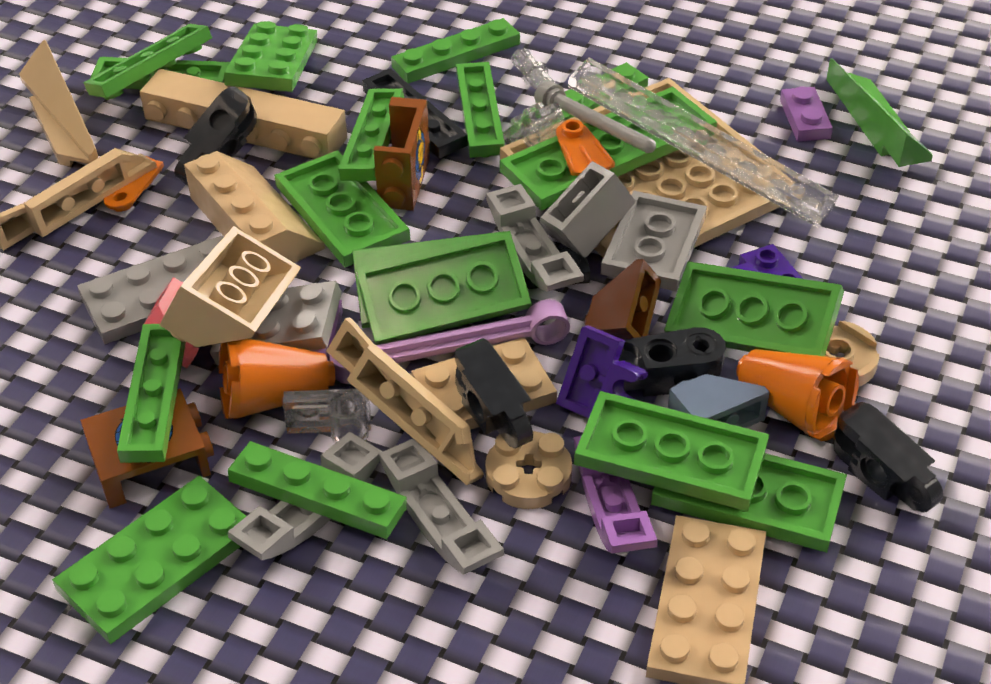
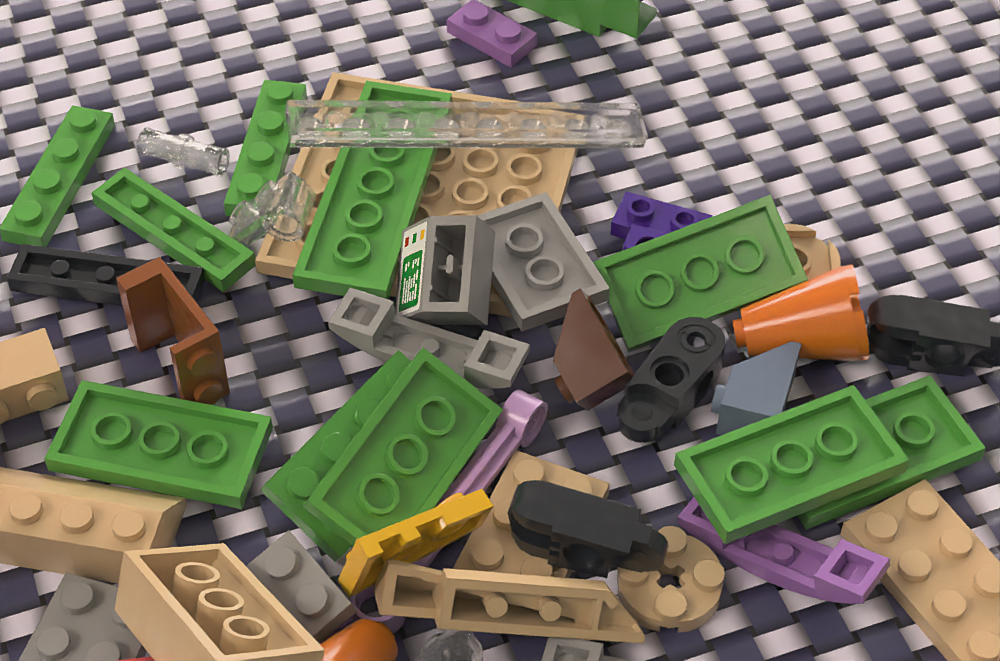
camera: 45 degrees left, 5 degrees up
bright green plate [338,88,404,182] -> none
light grey piece [534,81,656,153] -> none
orange piece [556,119,615,176] -> none
dark purple plate [556,325,648,418] -> none
none -> yellow wing [338,489,494,598]

